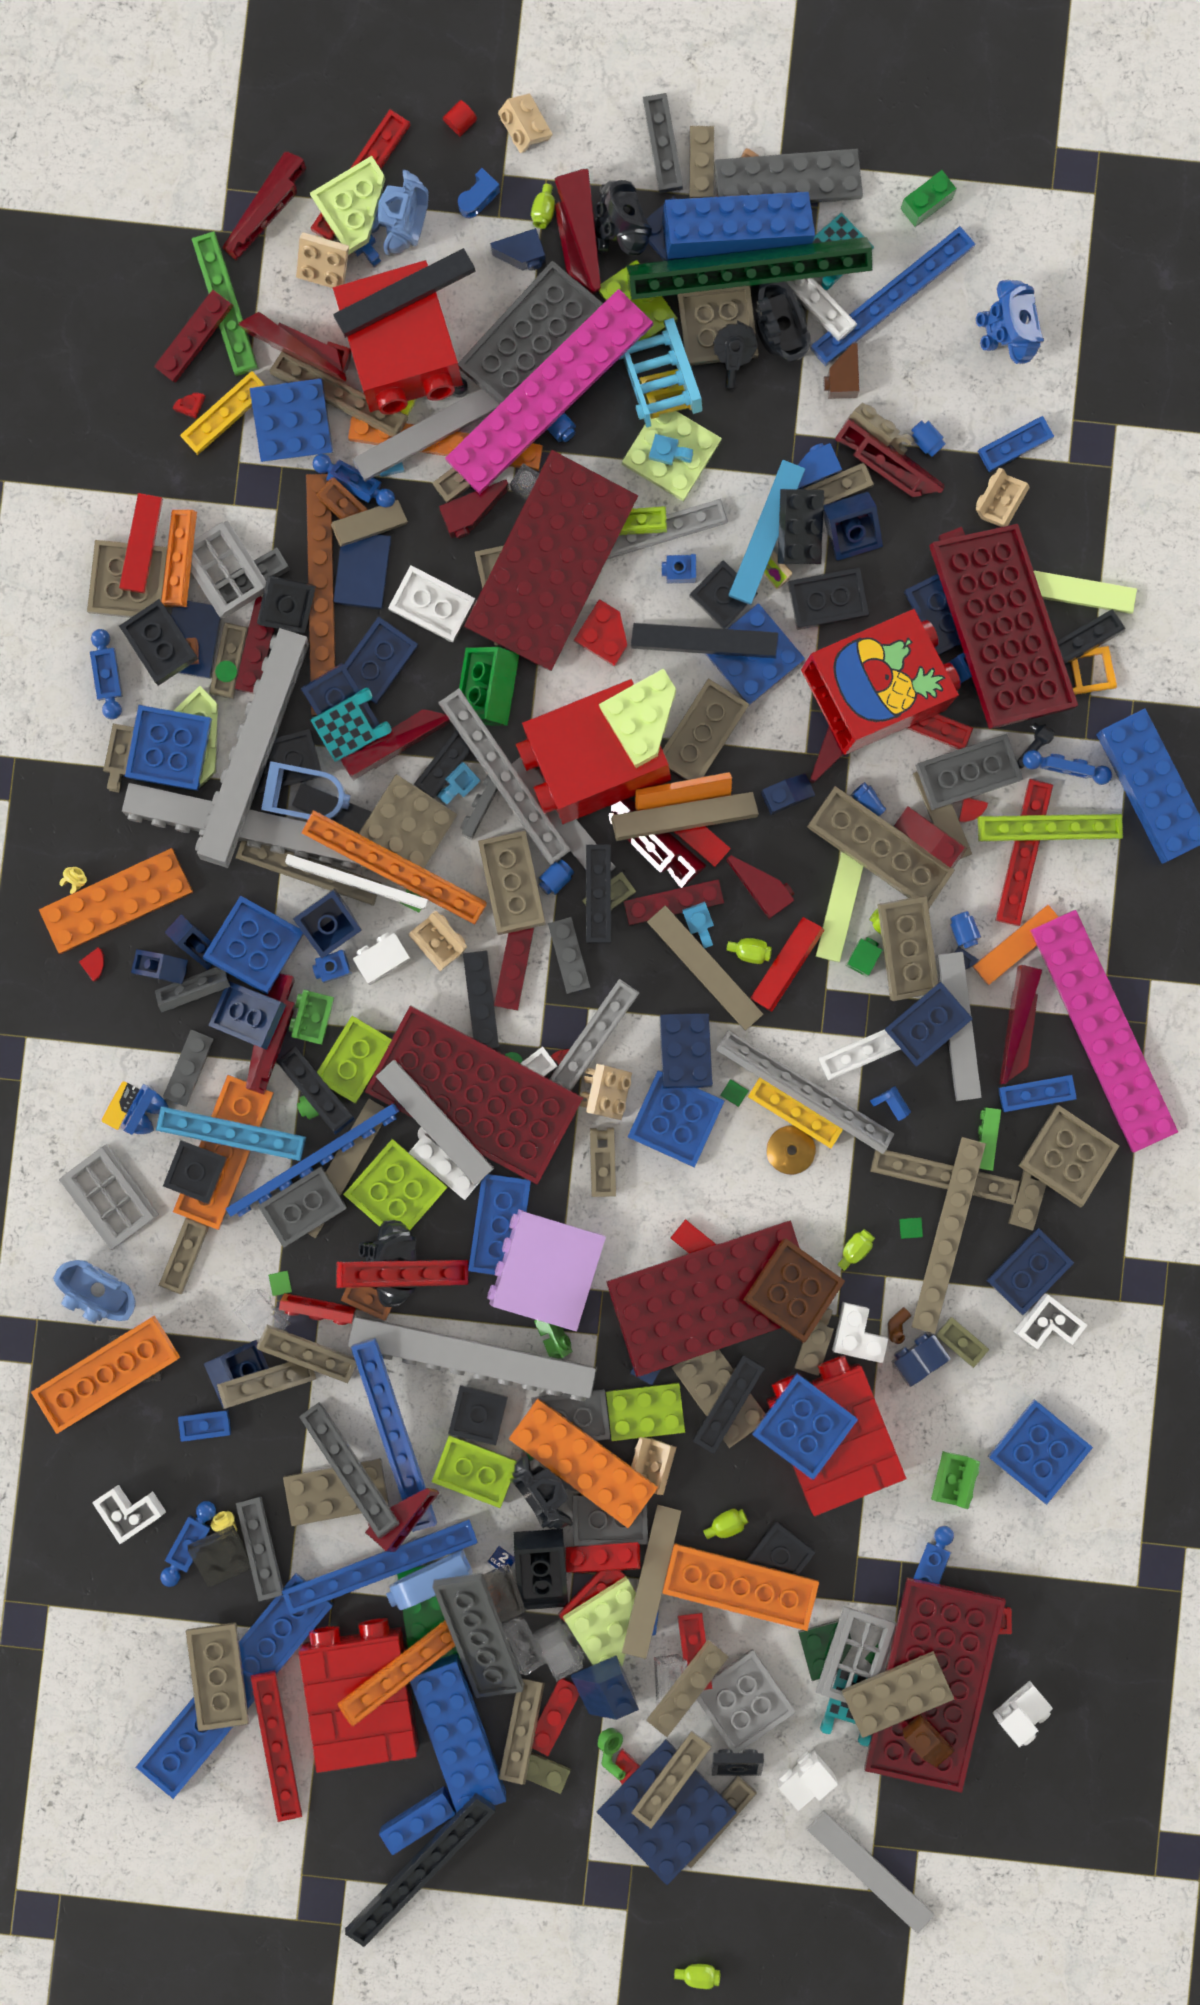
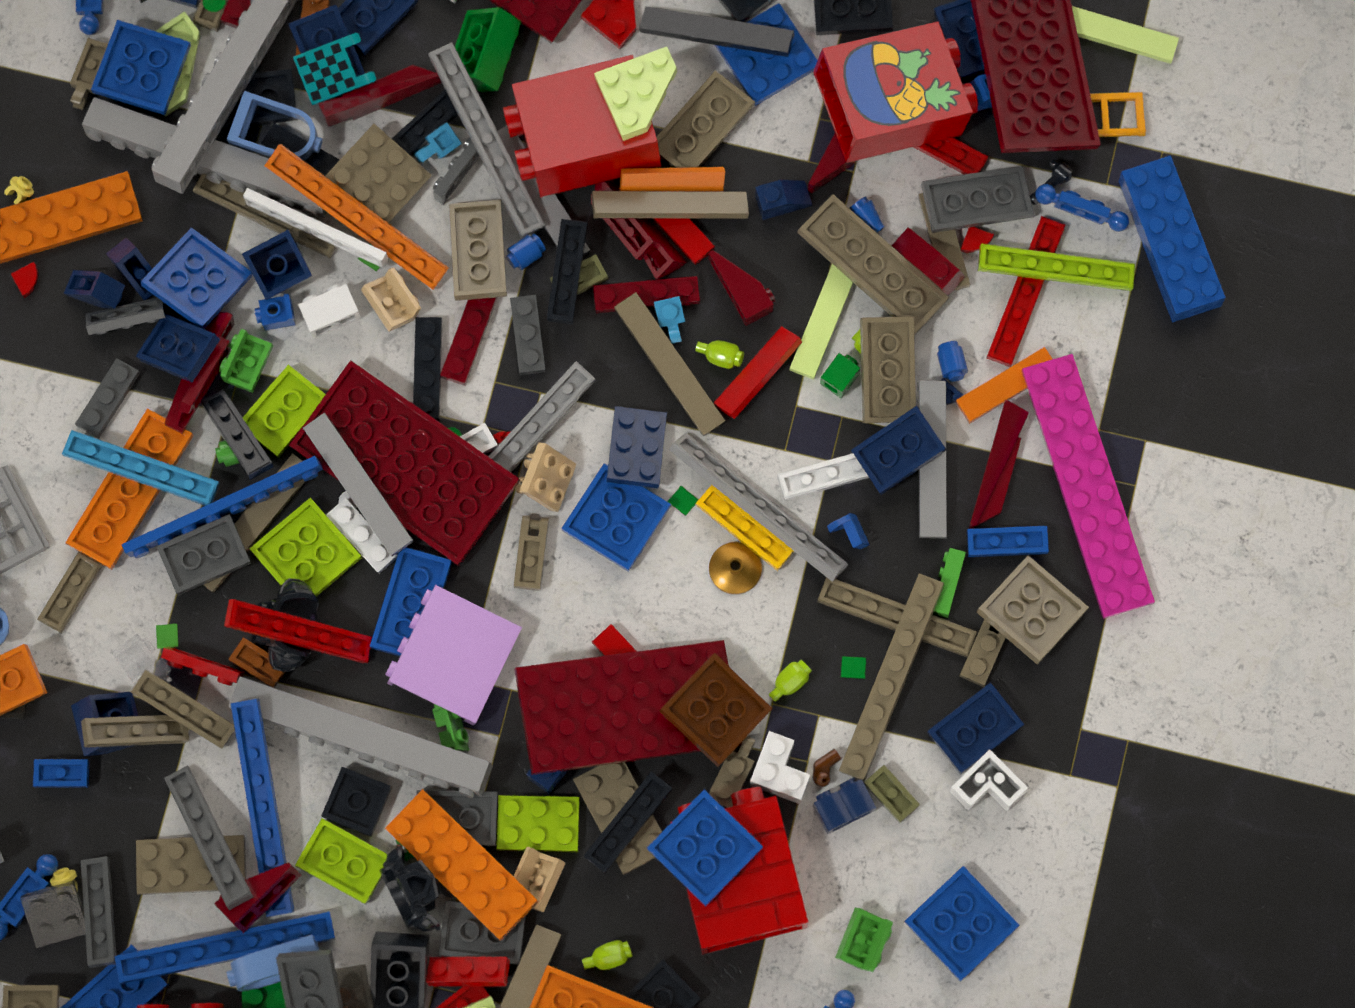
camera: 10 degrees right, 10 degrees down
yellow sticker [101,1081,139,1130] -> none
blue tile [120,1084,169,1135] -> none
black plate [163,1140,228,1204] -> none
clear blue sticker [487,1546,515,1574] -> none
black tile [1057,609,1126,665] -> none

